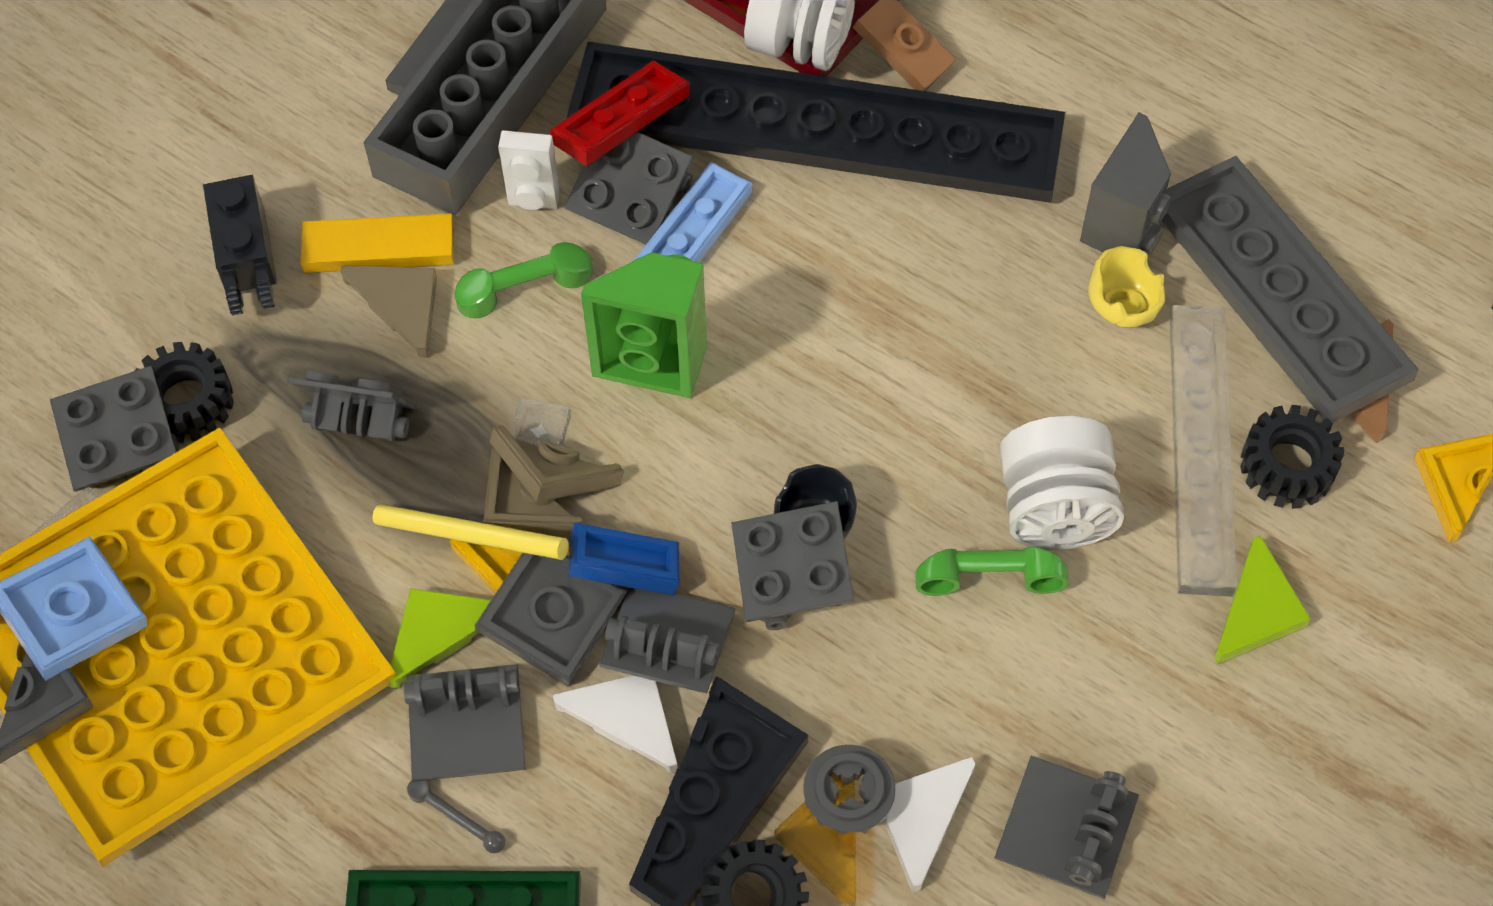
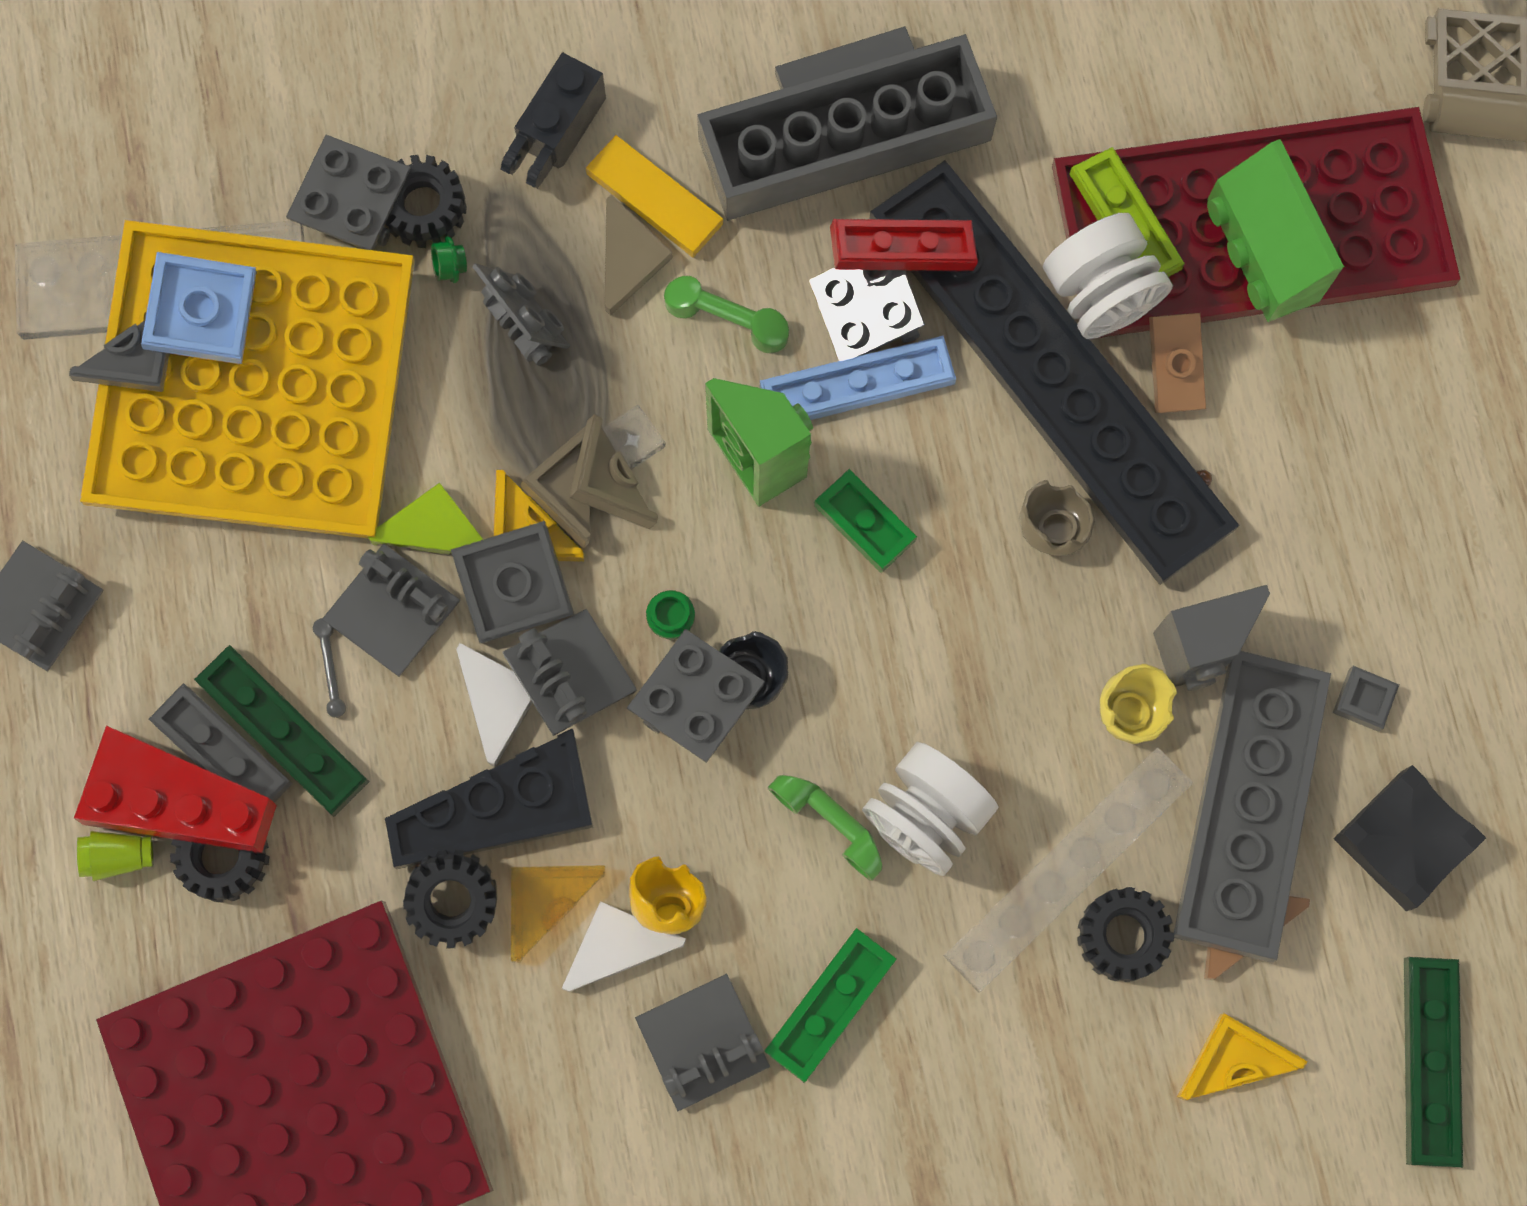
camera: 40 degrees right, 15 degrees up
light yellow bar [373,504,569,560] -> none
white plate [498,130,560,210] -> none
blue tile [569,523,679,595] -> none
dark grey gear [803,745,895,836] -> none
lime tile [1214,536,1311,664] -> none
none -> green plate [431,236,467,284]
none -> yellow hair [629,856,707,934]
none -> green plate [646,590,695,639]
none -> green plate [764,928,897,1083]
none -> green plate [814,469,917,573]
none -> dark tan hair [1019,480,1095,556]
none -> dark grey tile [1333,666,1400,732]
none -> black brick [1333,765,1486,911]

